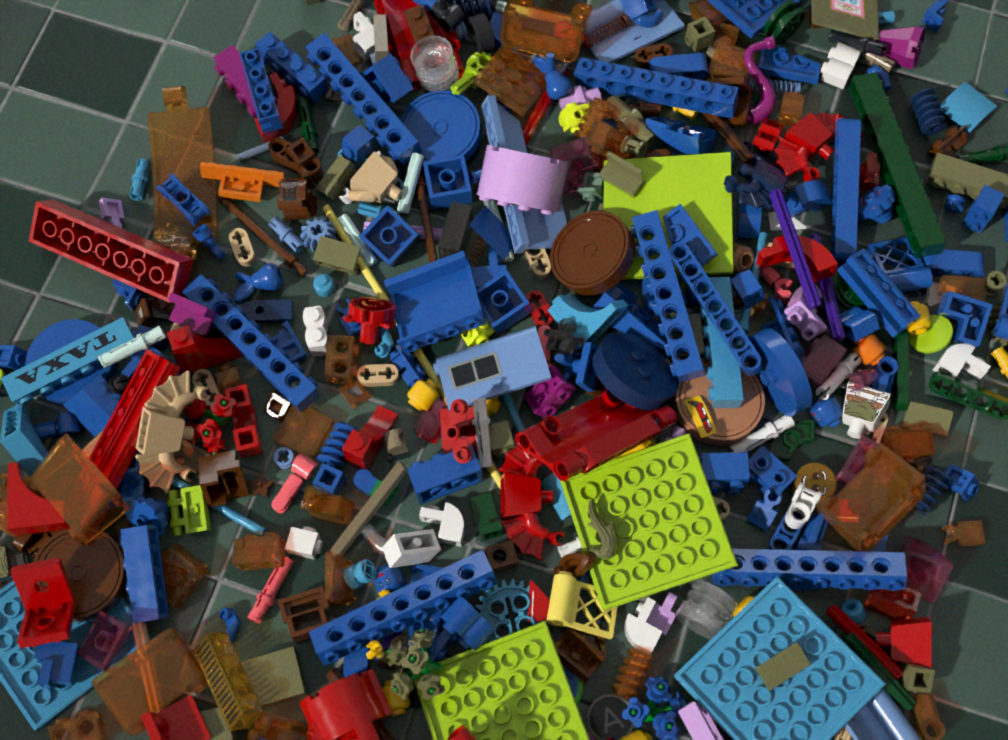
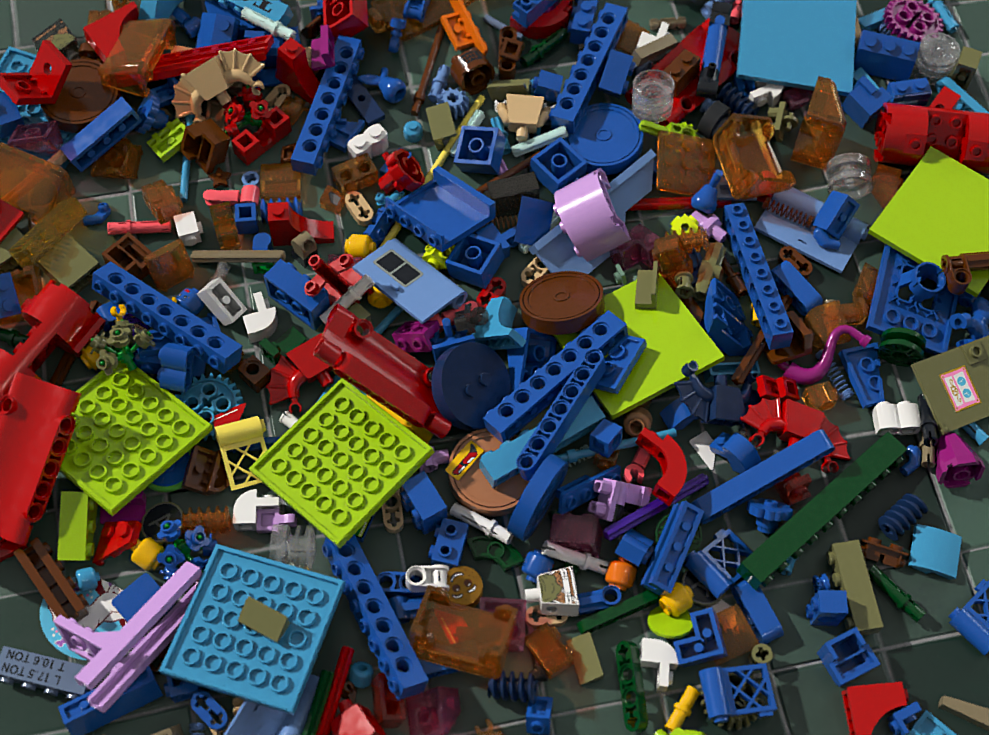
camera: 55 degrees right, 5 degrees down
black piece [109,375,129,394] -> none
tan beam [229,228,256,267] -> none
dark azure wheel [344,559,377,589] -> none
reddish brown arm [553,551,595,579] -> none
olive piece [587,498,617,560] -> none
olive brick [685,16,715,53] -> none
blue plate [747,487,783,531] -> none
dark purple axle [769,189,821,309] -> none
clear pink plate [849,369,878,391] -> none

